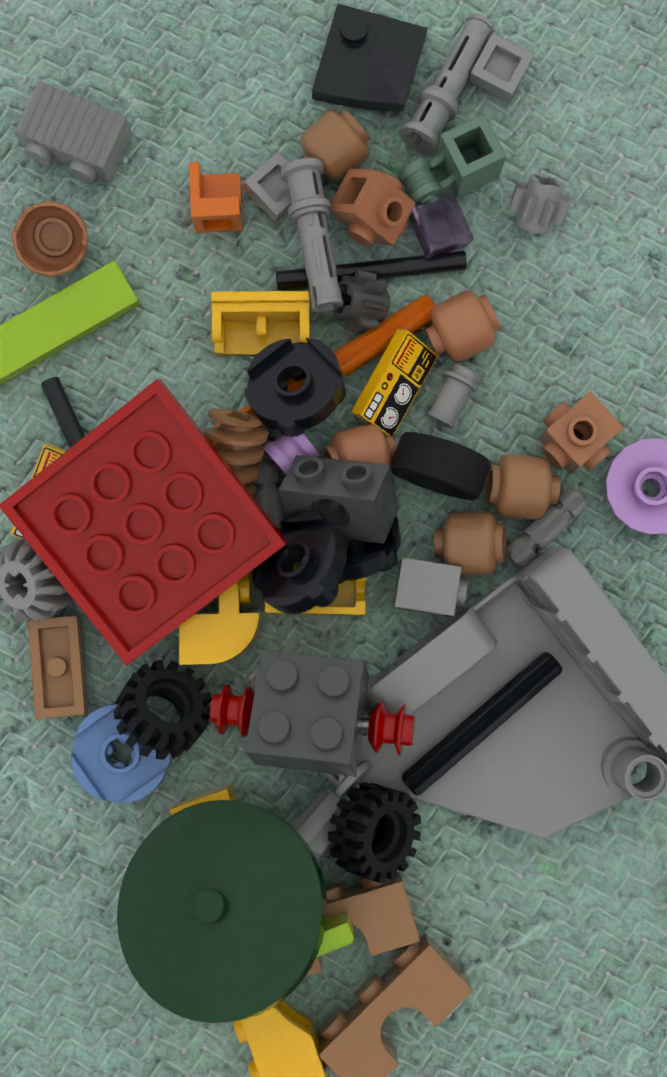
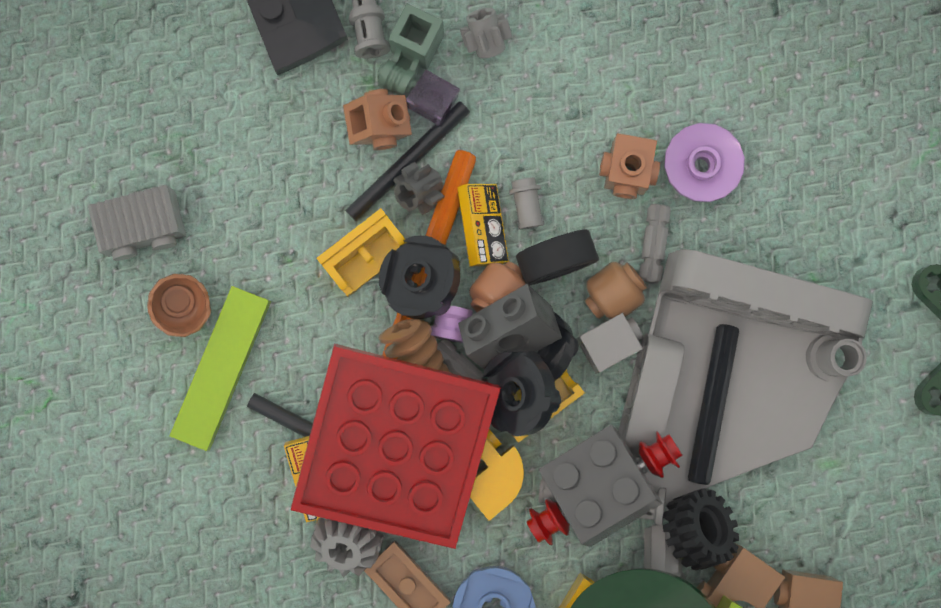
camera: 35 degrees left, 0 degrees up
black tyre [114,660,212,760] -> none
orange panel [189,161,243,233] -> none
light grey plate [243,151,291,223] -> none
light grey pin [280,158,344,313] -> none
medium nougat head [300,109,371,183] -> none
nougat head [425,290,501,363] -> none
medium nougat head [485,454,560,519] -> none

